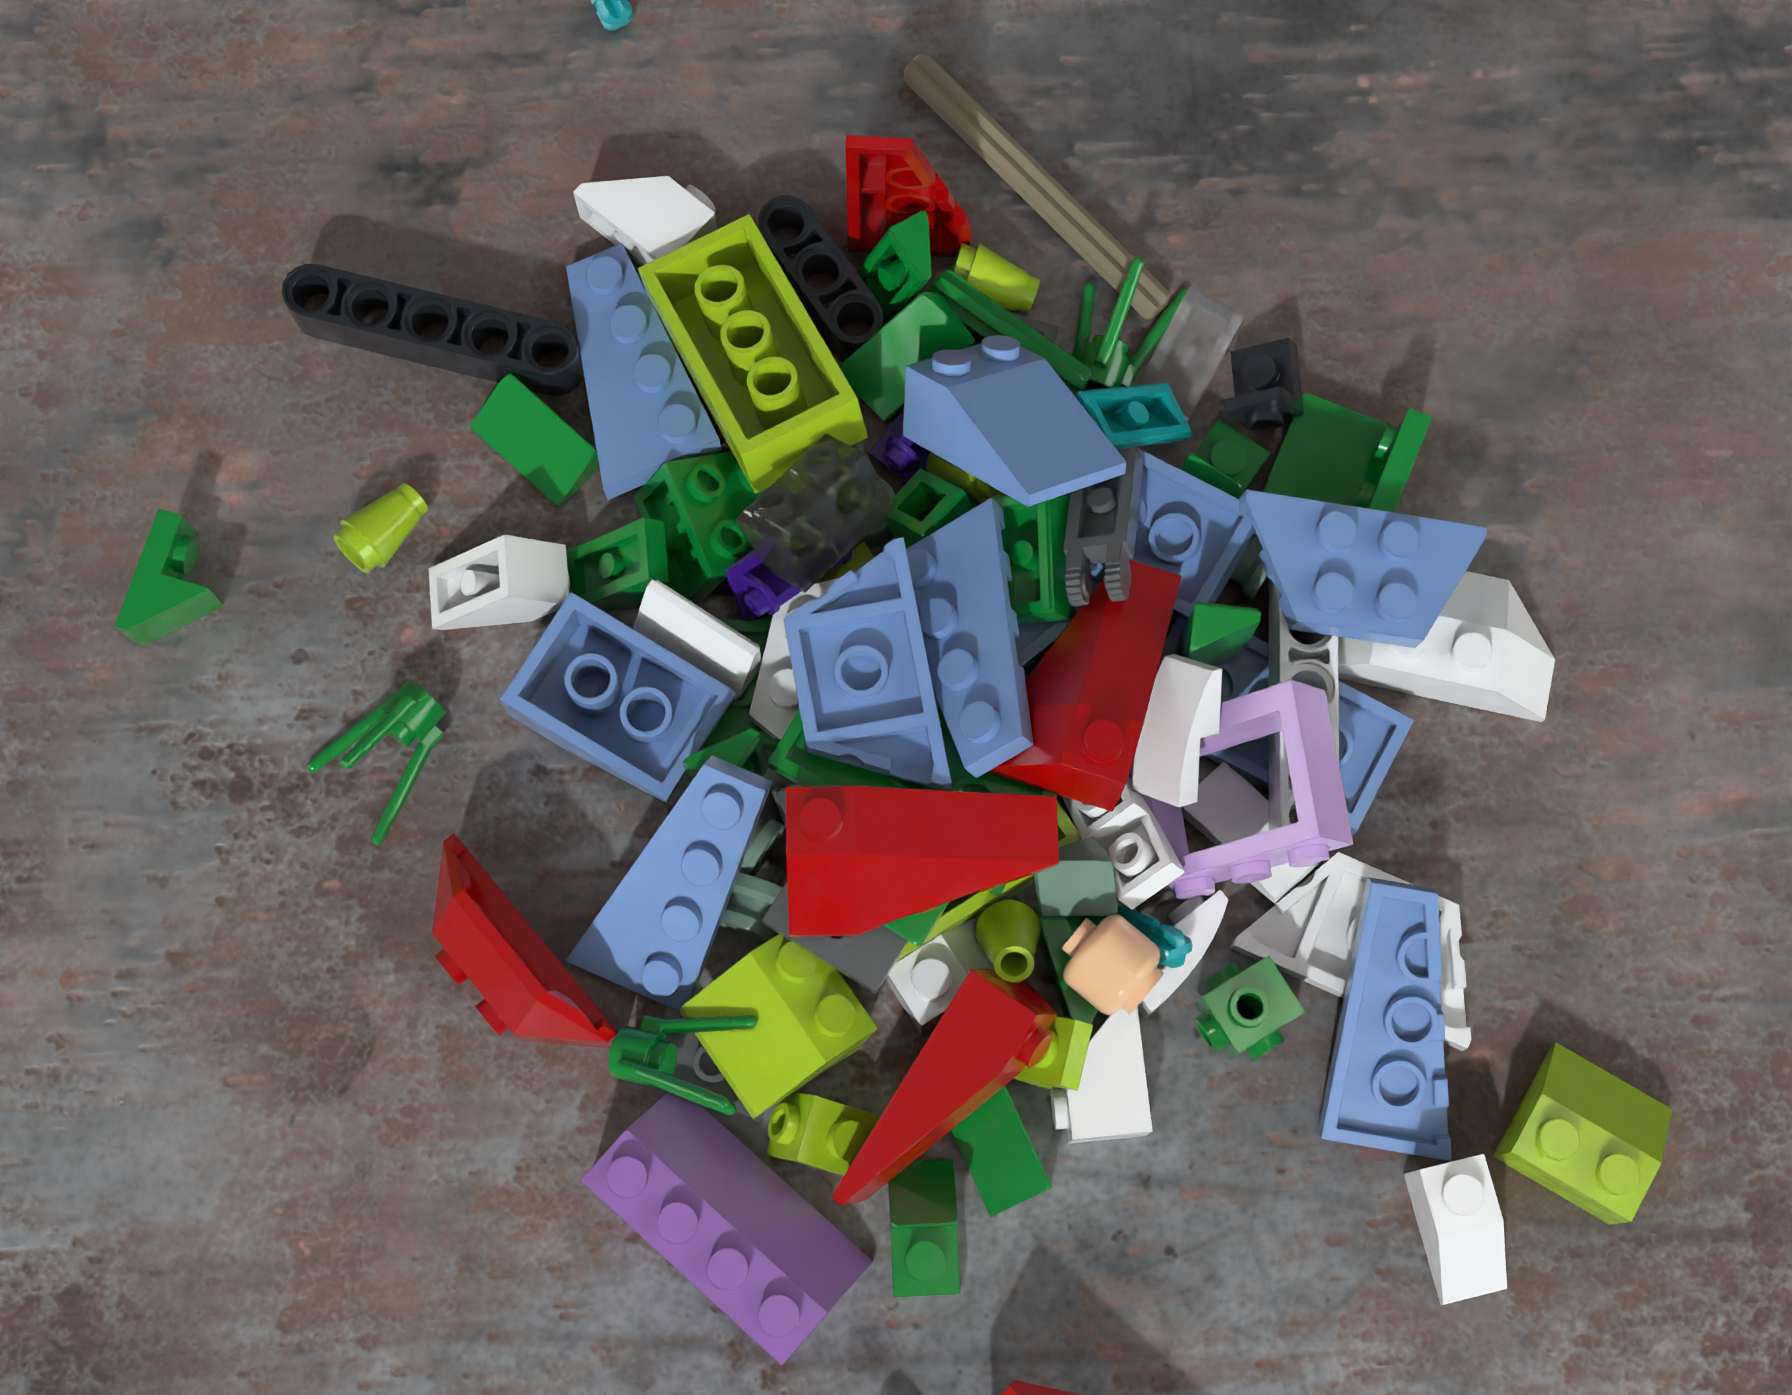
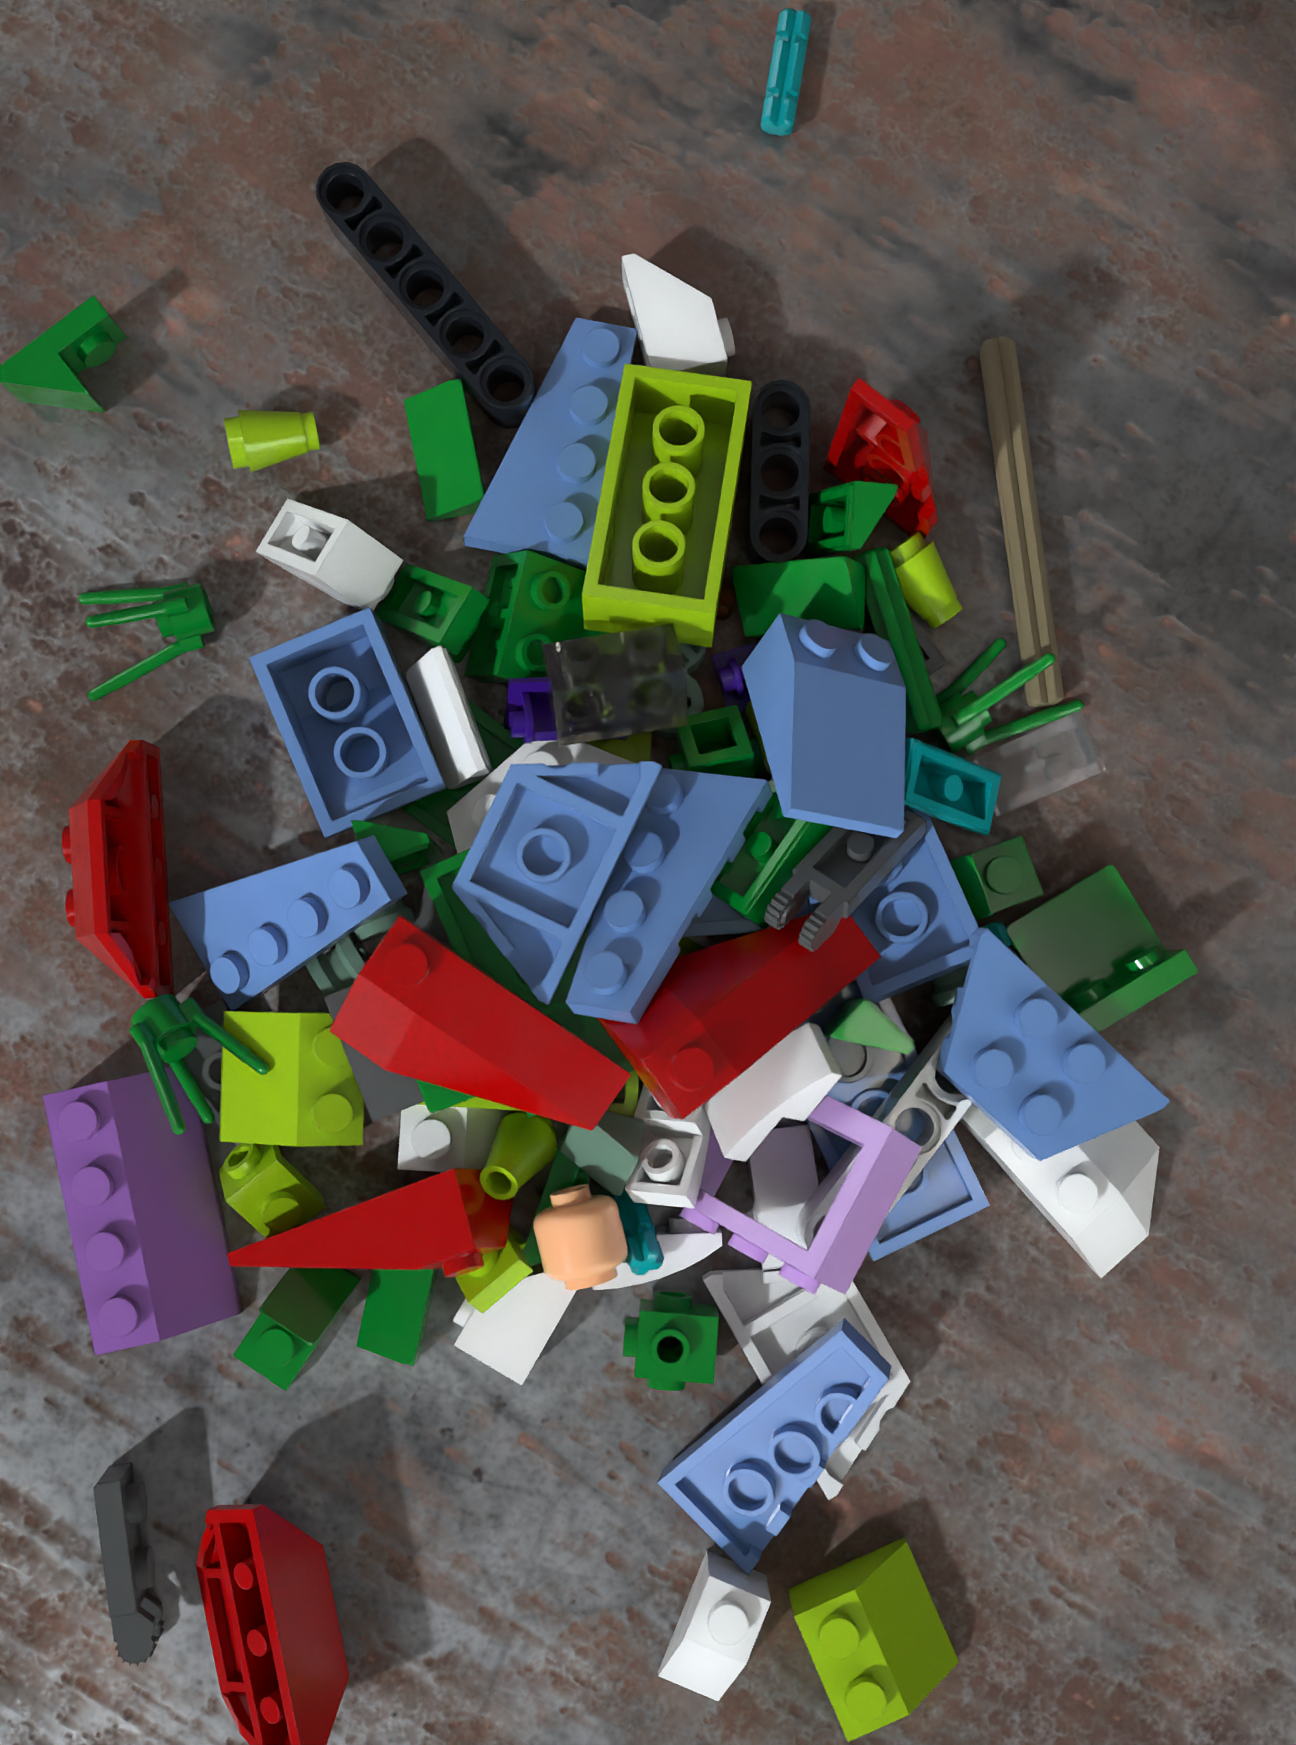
camera: 40 degrees right, 10 degrees up
black bracket [1224,338,1304,431] -> none

